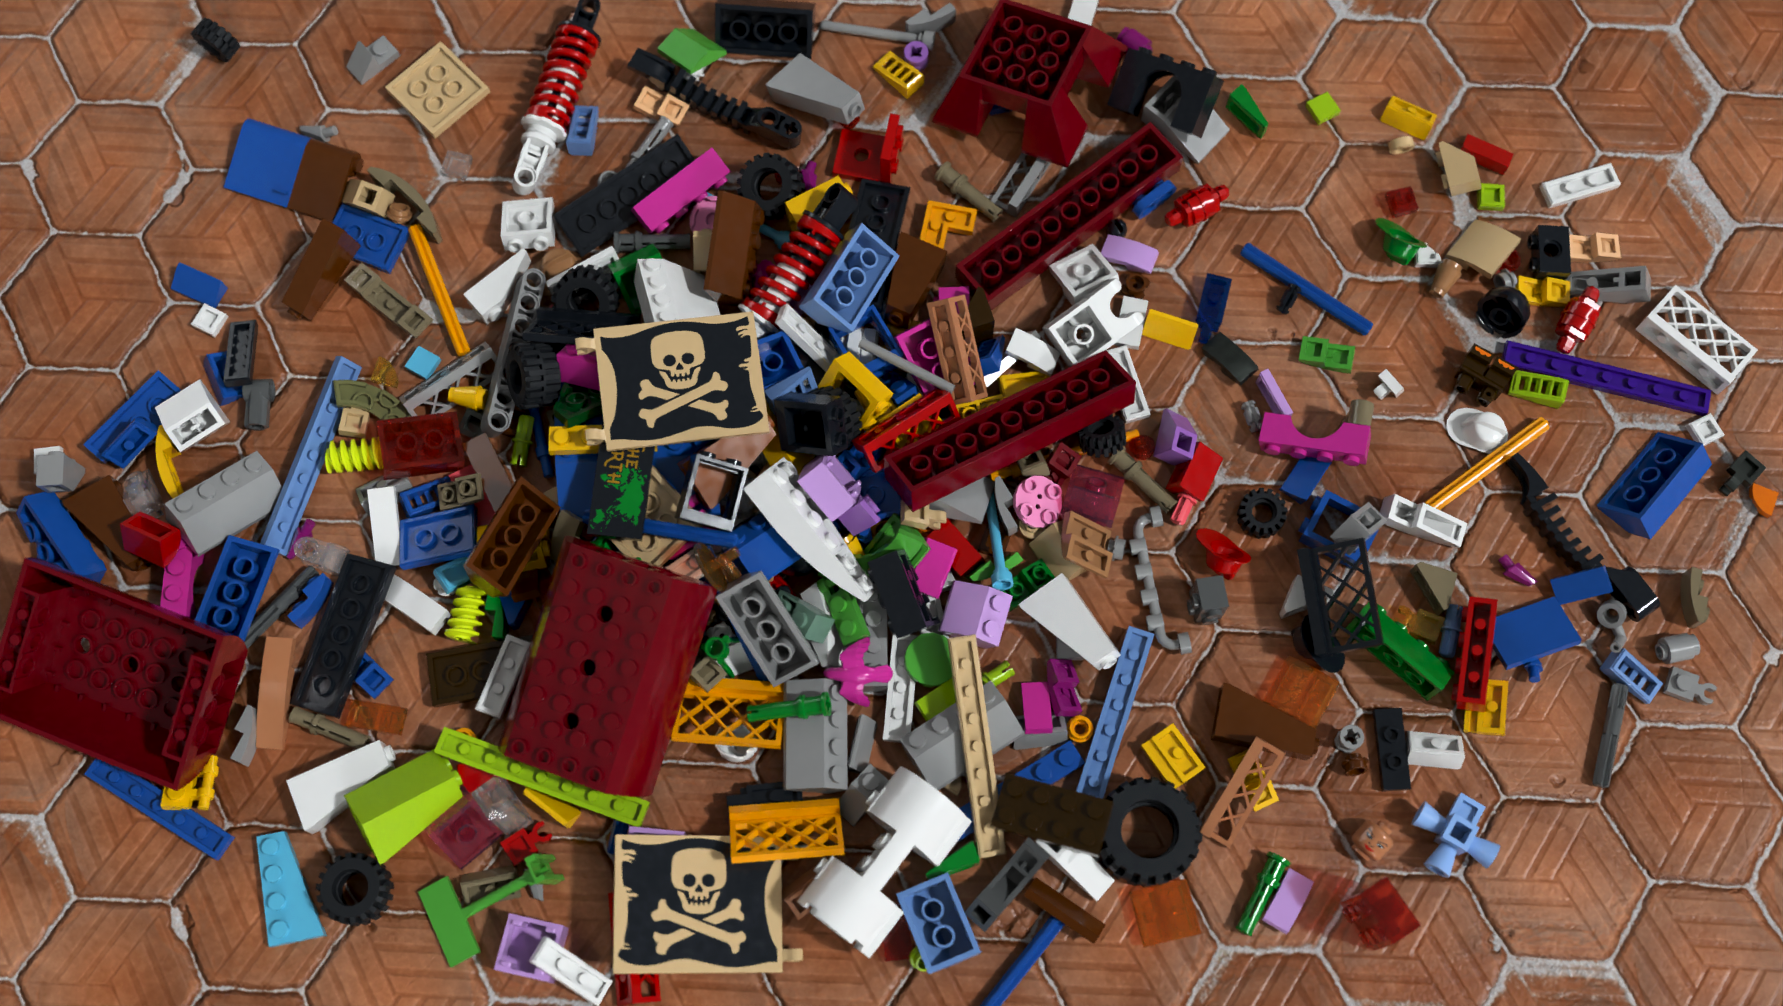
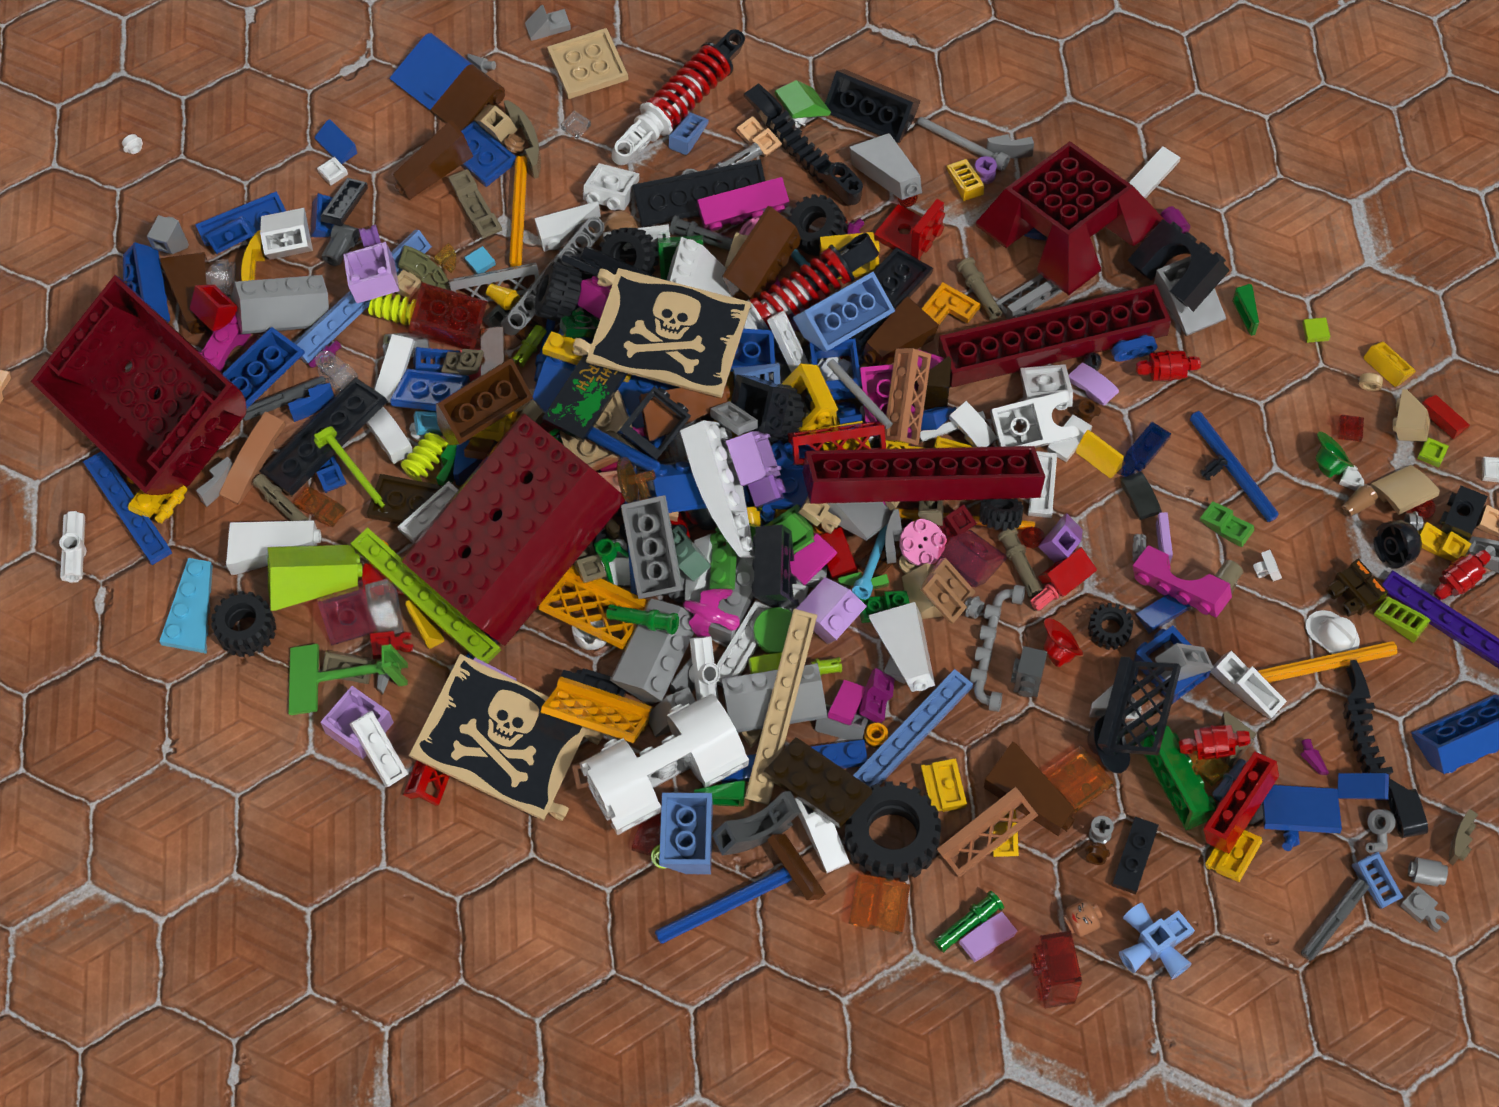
camera: 25 degrees right, 10 degrees down
white slope [1406,731,1465,769] -> none
none -> white piece [59,511,87,583]
none -> lime piece [314,426,385,508]
none -> lavender container [343,242,400,303]
none -> medium lavender wheel [359,224,381,248]
none -> white piece [689,636,720,701]
none -> light grey plate [710,401,758,436]
none -> red piece [1179,724,1250,760]

